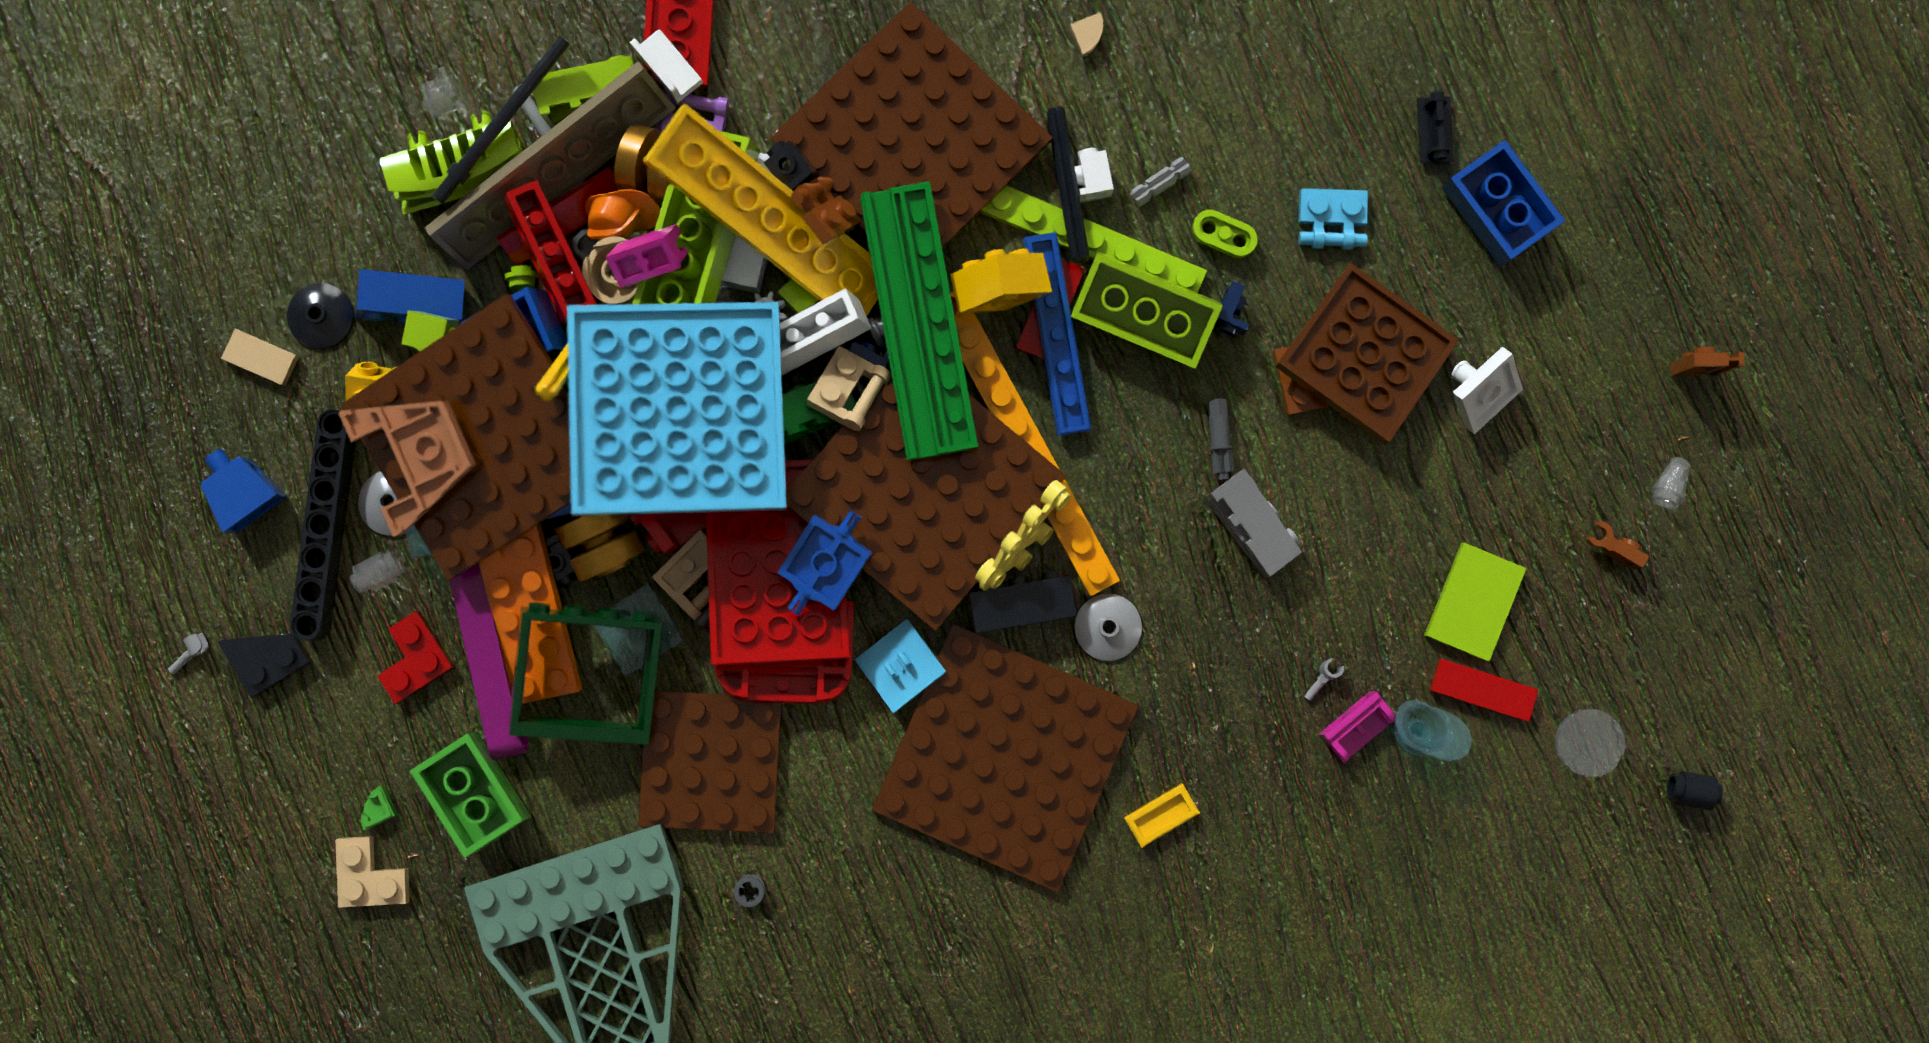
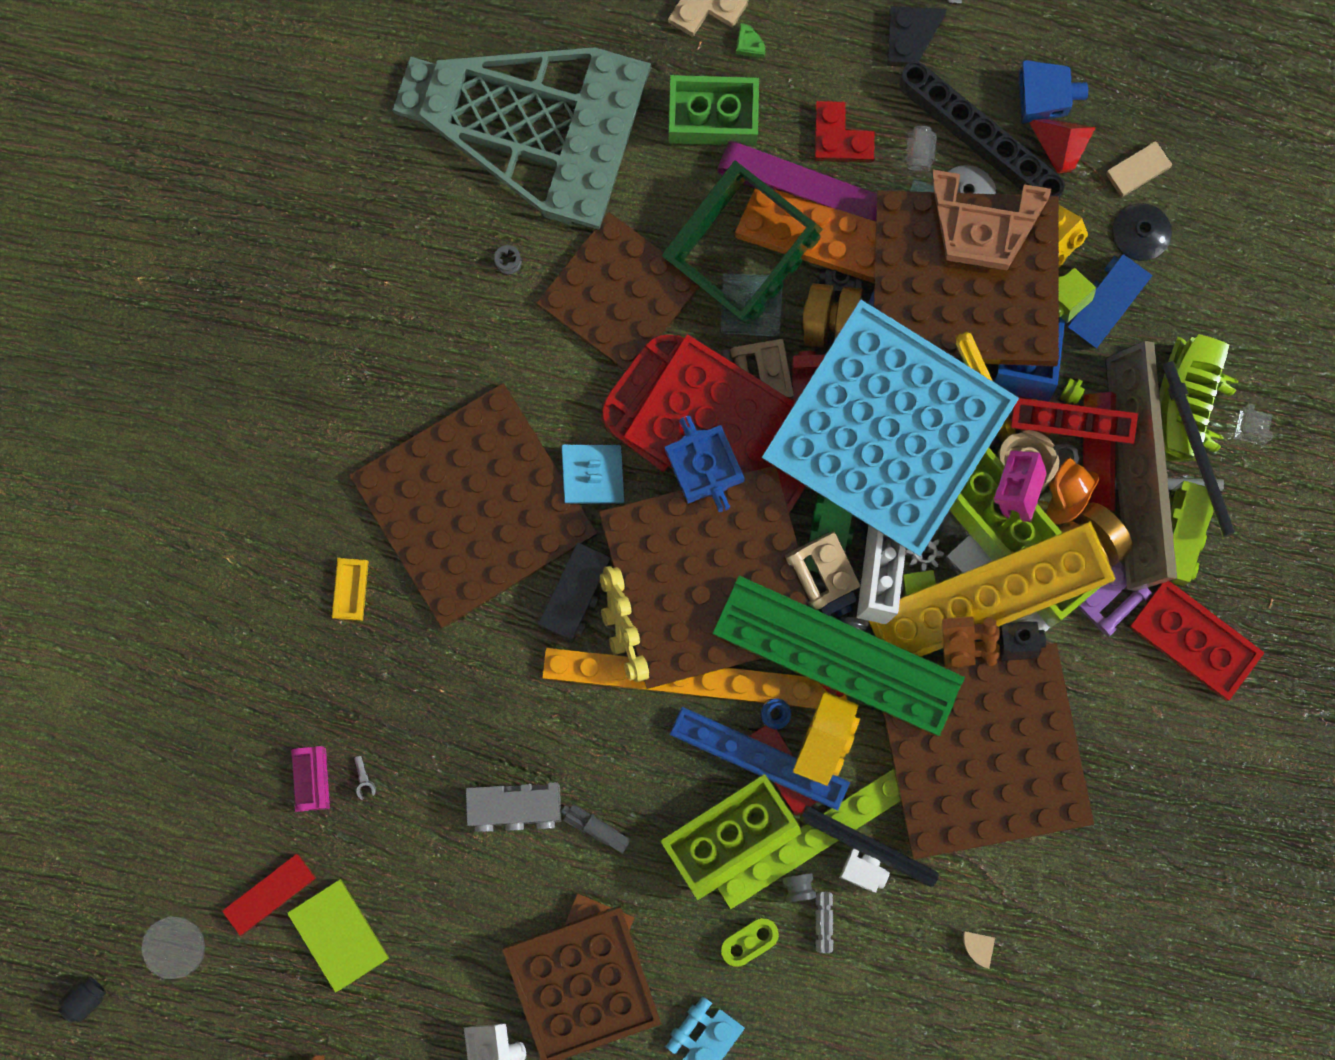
camera: 120 degrees right, 5 degrees down
white panel [630,29,703,103] -> none
light grey dish [1075,594,1142,661] -> none
dark blue bracket [1215,281,1250,337] -> none
clear light blue piece [1392,700,1472,762] -> none
none -> blue plate [761,698,791,729]
none -> dark grey wheel [782,873,817,903]
none -> red slope [1030,119,1096,173]

